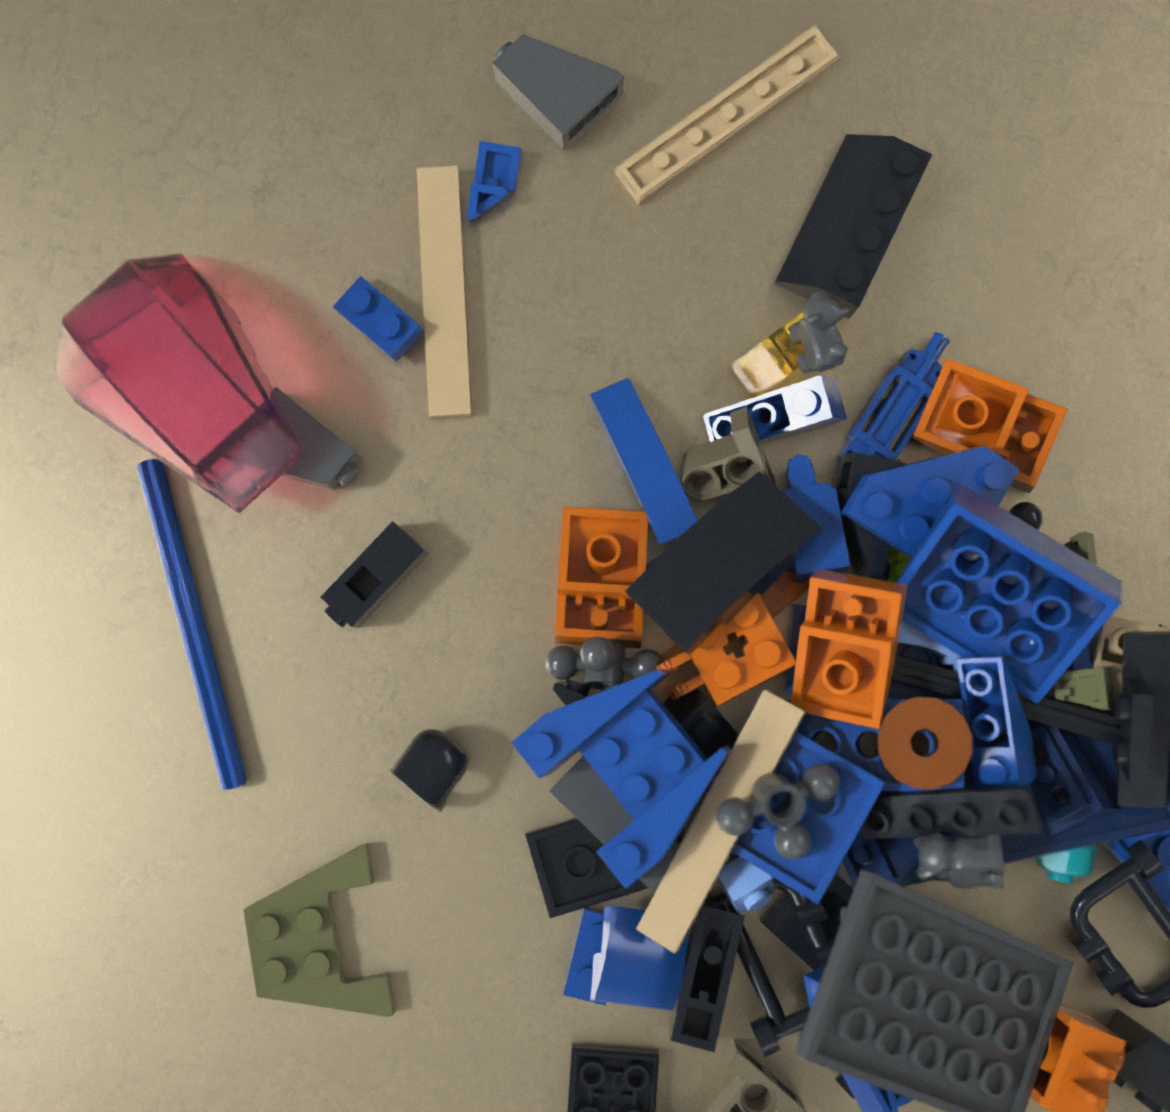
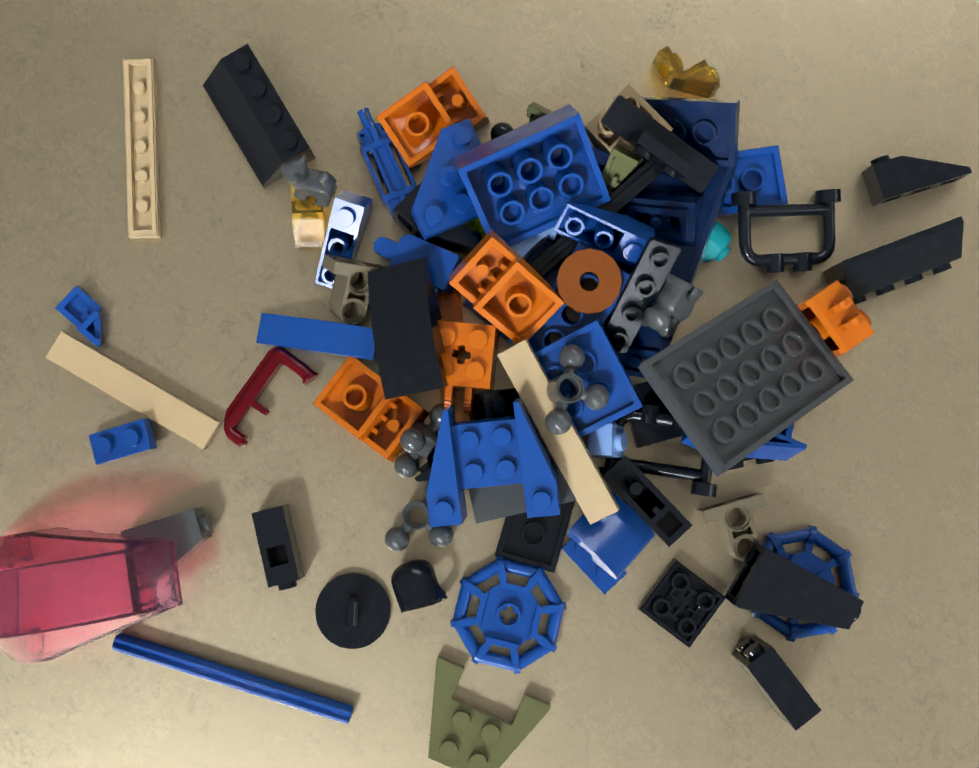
camera: 60 degrees left, 0 degrees up
dark grey slope [492,34,624,150] -> none
none -> dark red piece [224,347,318,447]
none -> black shield [315,573,390,649]
none -> dark grey piece [385,482,454,552]
none -> blue plate [450,556,567,674]

